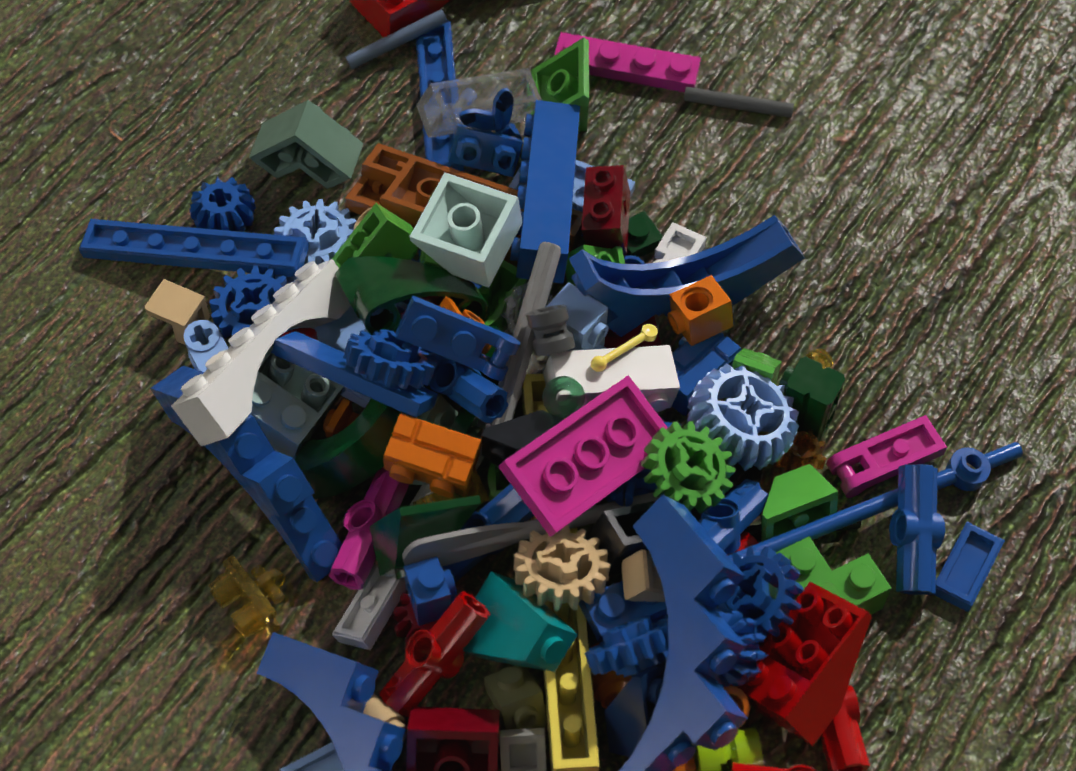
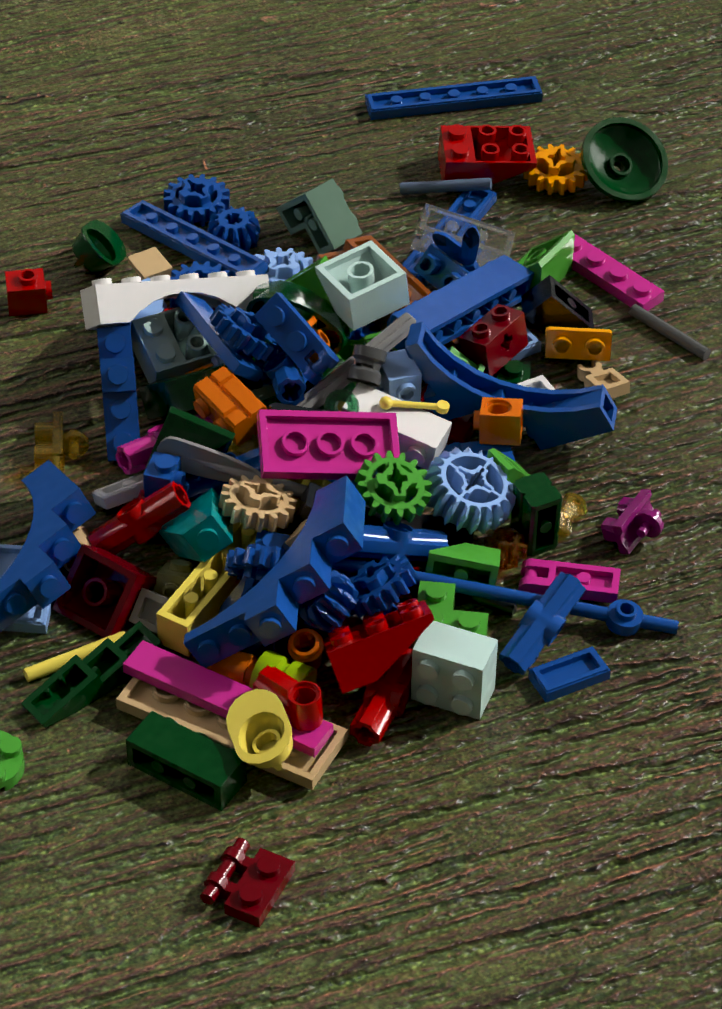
camera: 35 degrees right, 15 degrees down
none -> red brick [5,268,53,316]
none -> dark green piece [72,220,126,273]
none -> blue gear [163,174,230,226]
none -> light aqua brick [411,621,498,720]
none -> black slope [521,275,594,334]
none -> light orange bracket [545,326,612,361]
none -> tan plate [577,360,630,400]
none -> magenta hips [601,489,664,555]

